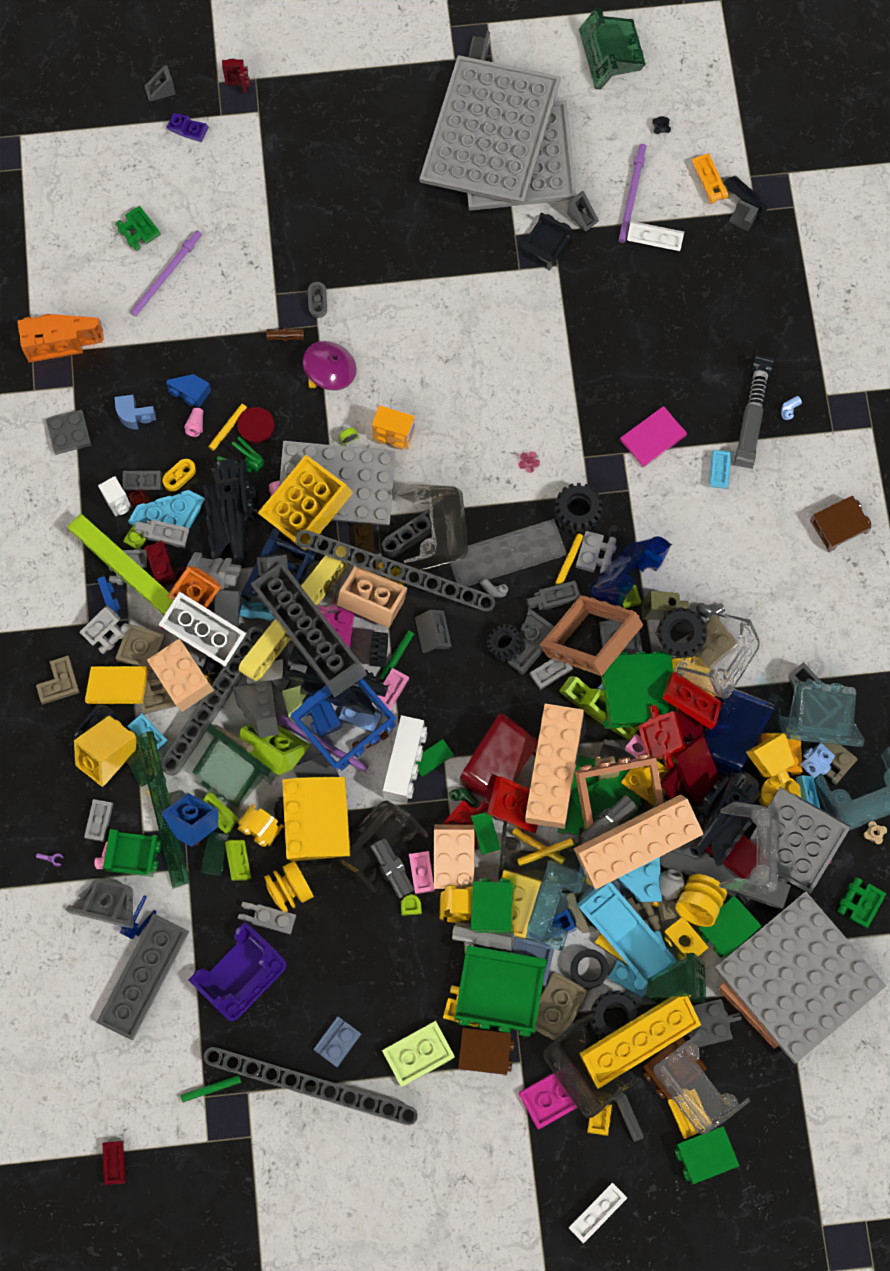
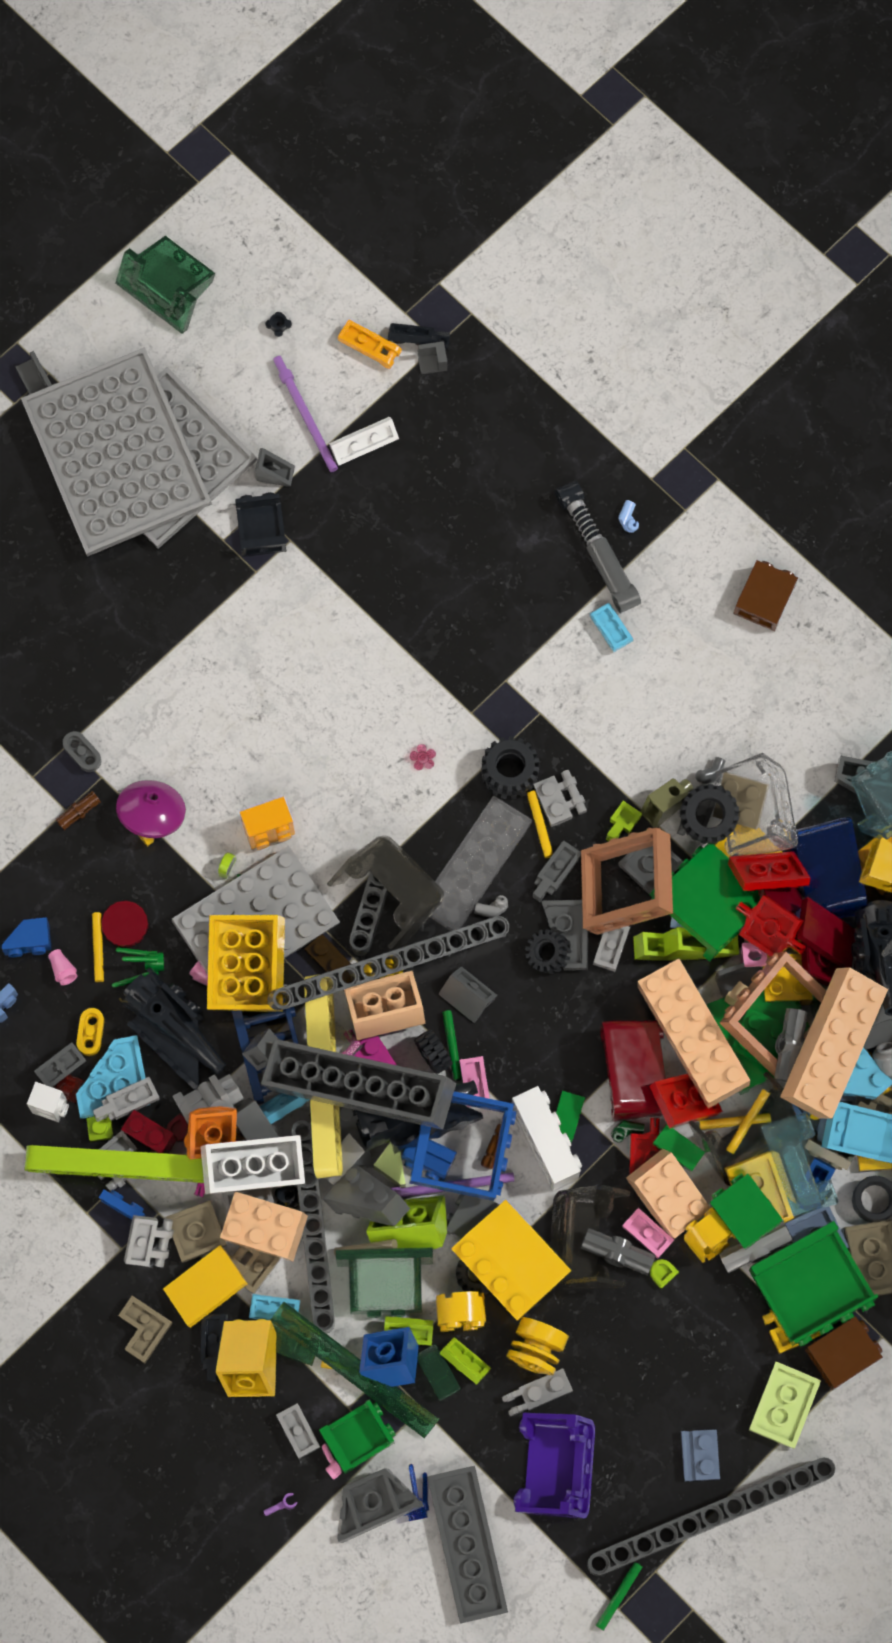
camera: 40 degrees left, 0 degrees up
light blue plate [339,706,382,733] -> none
clear blue windscreen [591,536,672,608] -> none
dark pink tile [620,406,687,468] -> none

